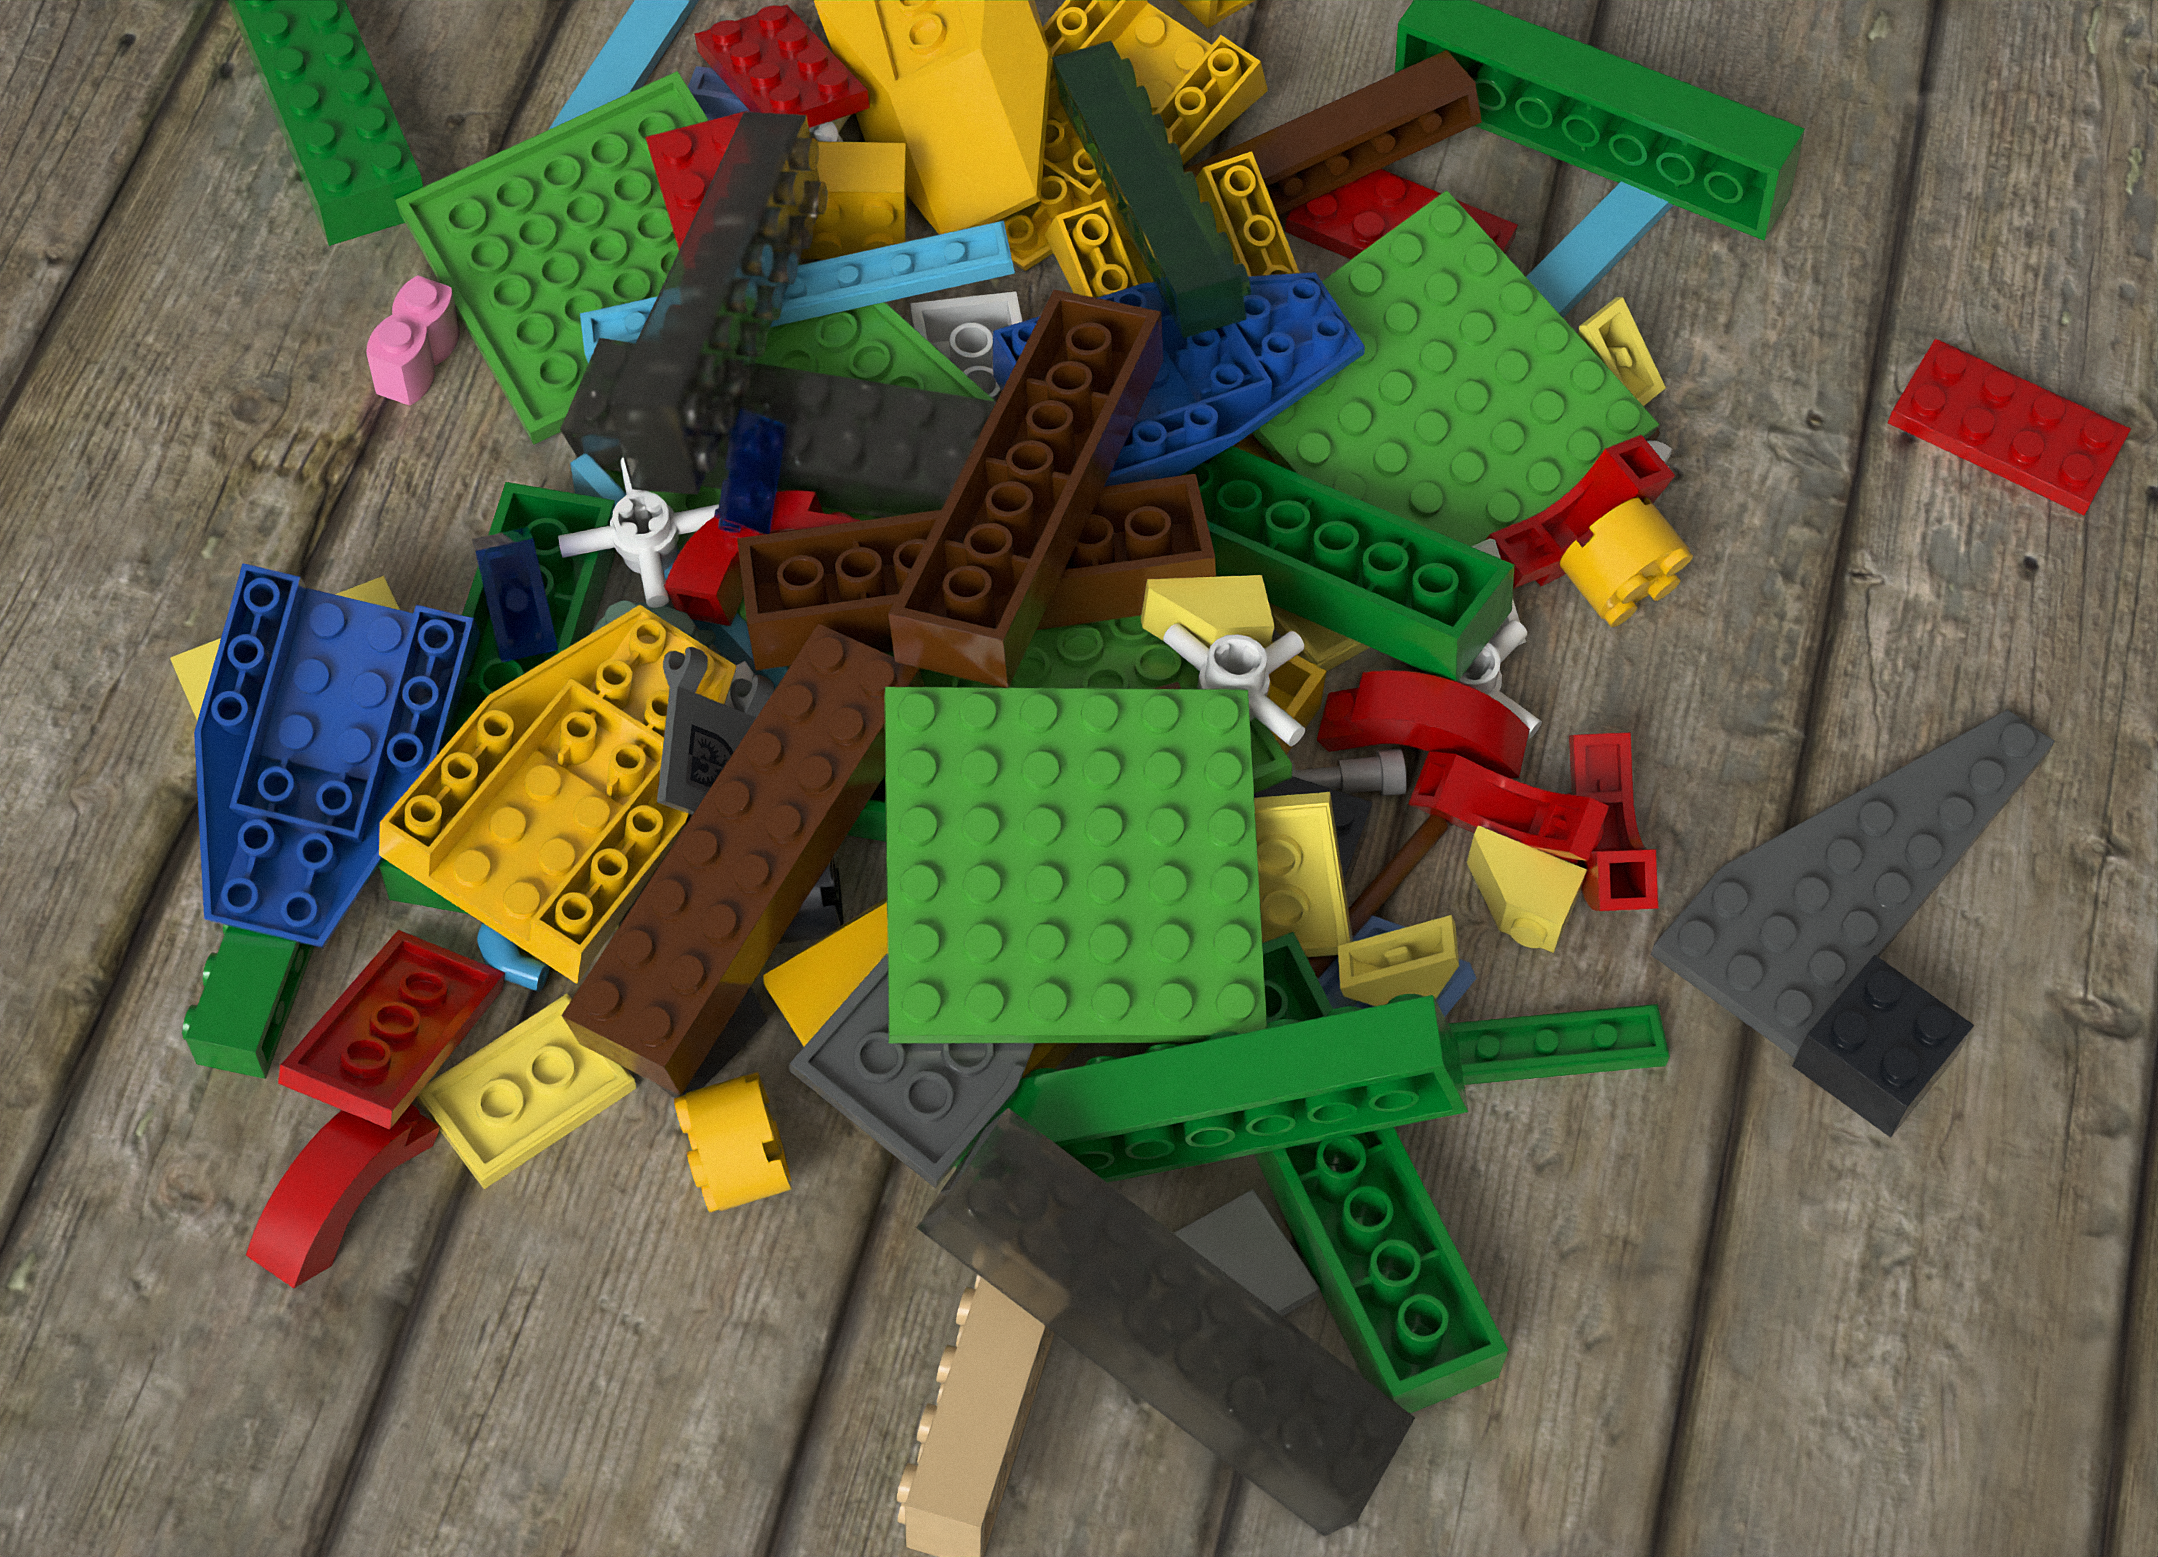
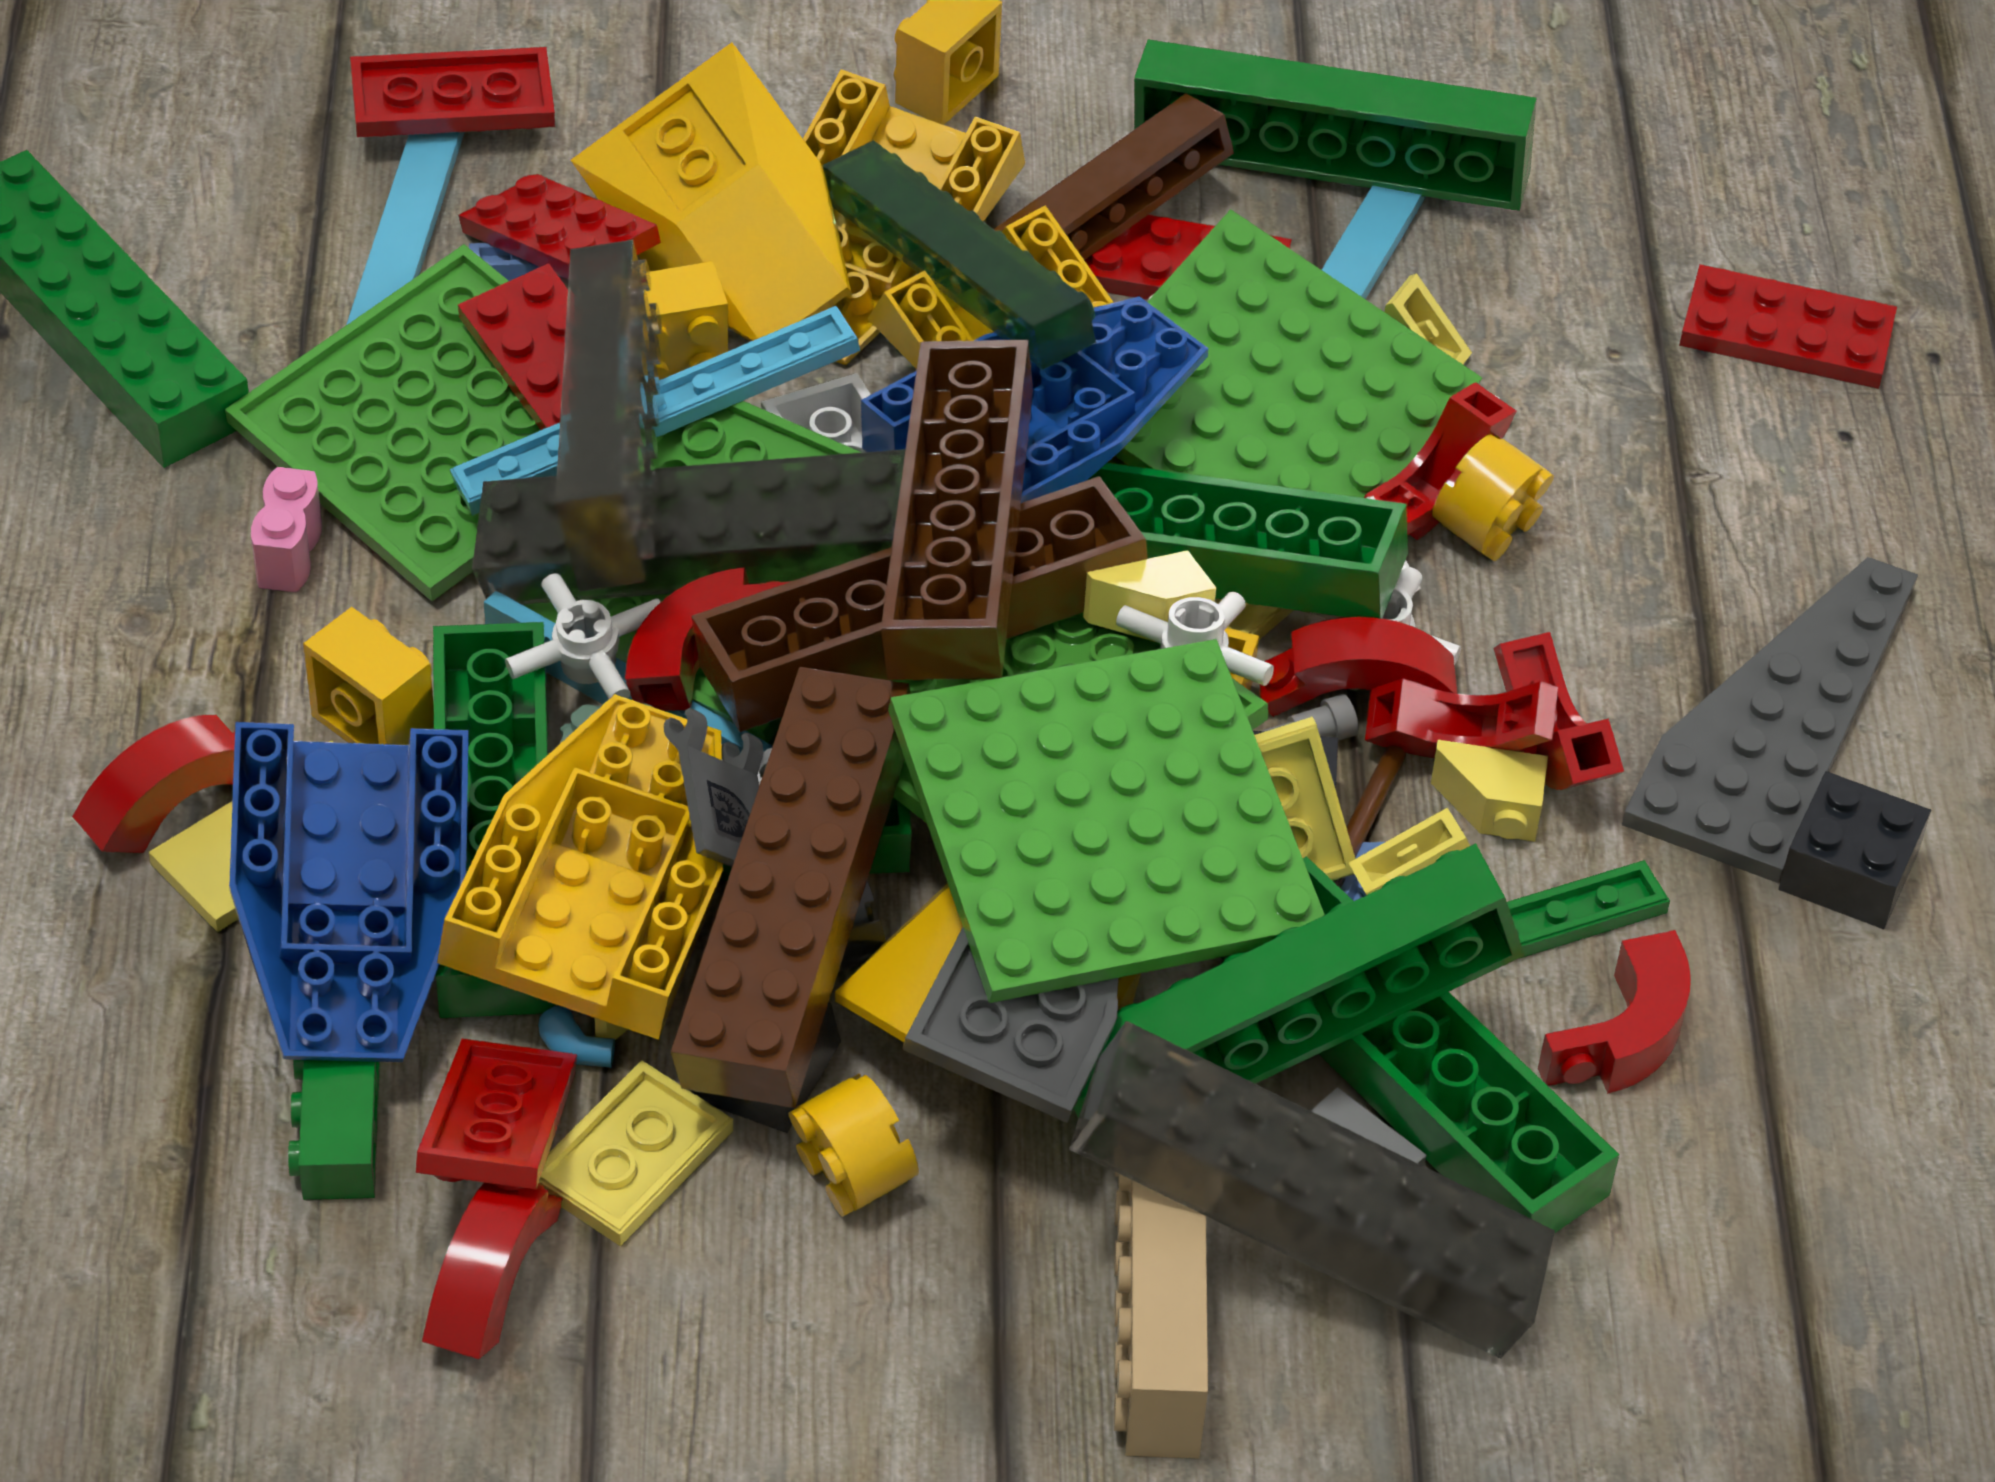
camera: 15 degrees left, 10 degrees down
clear blue slope [472,527,558,662] -> none
clear blue hinge [714,408,787,535] -> none
none -> red arch [72,715,235,853]
none -> yellow brick [303,606,434,745]
none -> red arch [1538,930,1691,1094]

